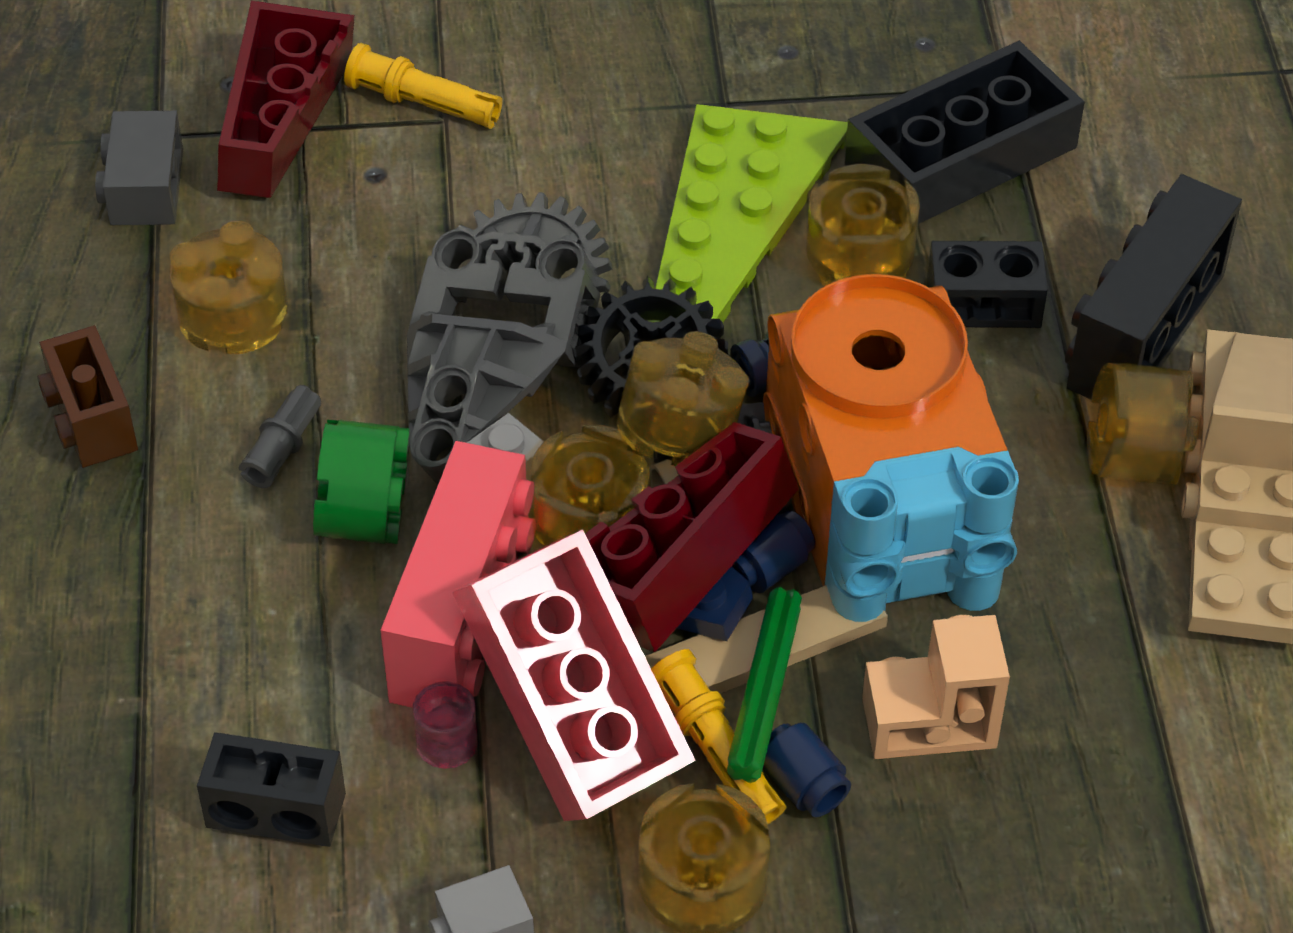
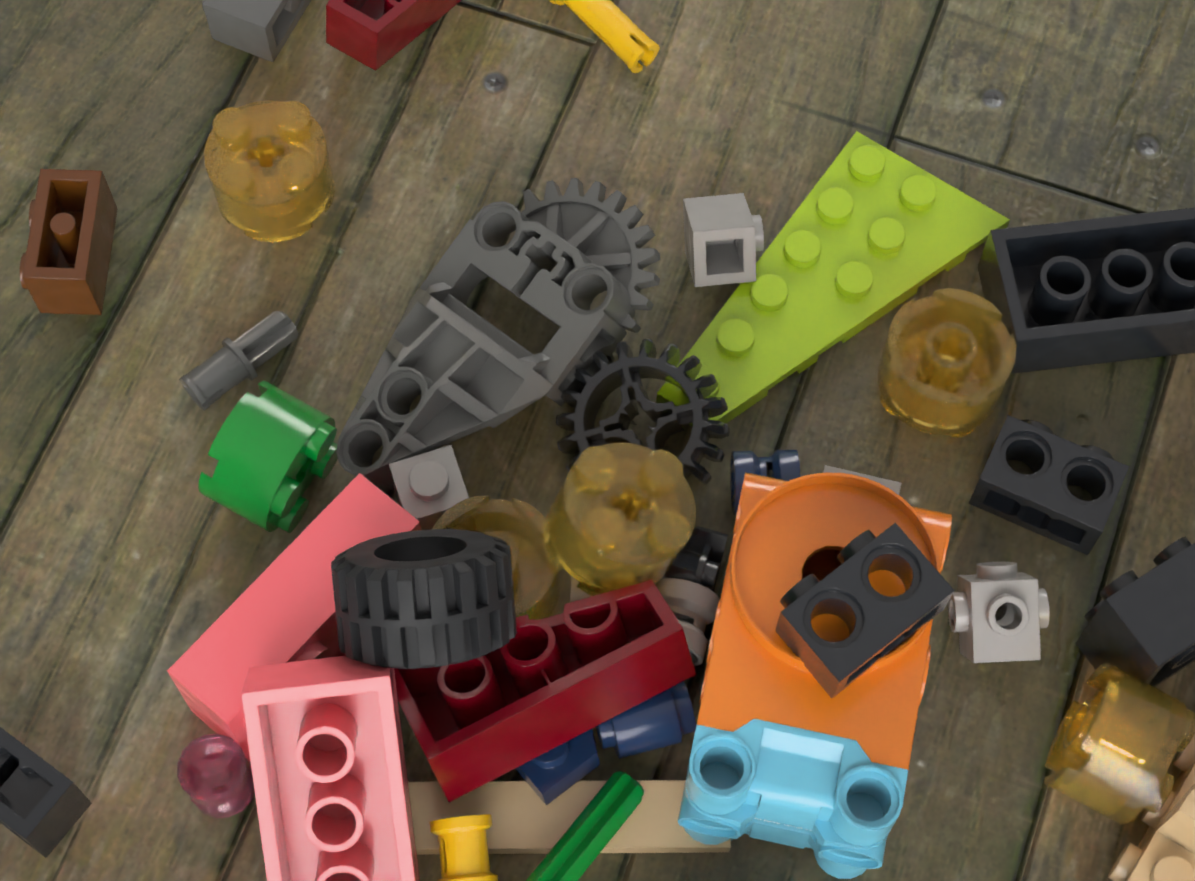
camera: 25 degrees right, 15 degrees up
none -> black tyre [331,529,517,669]
none -> light grey brick [683,193,764,287]
none -> black brick [775,523,955,698]
none -> light grey brick [948,562,1050,663]

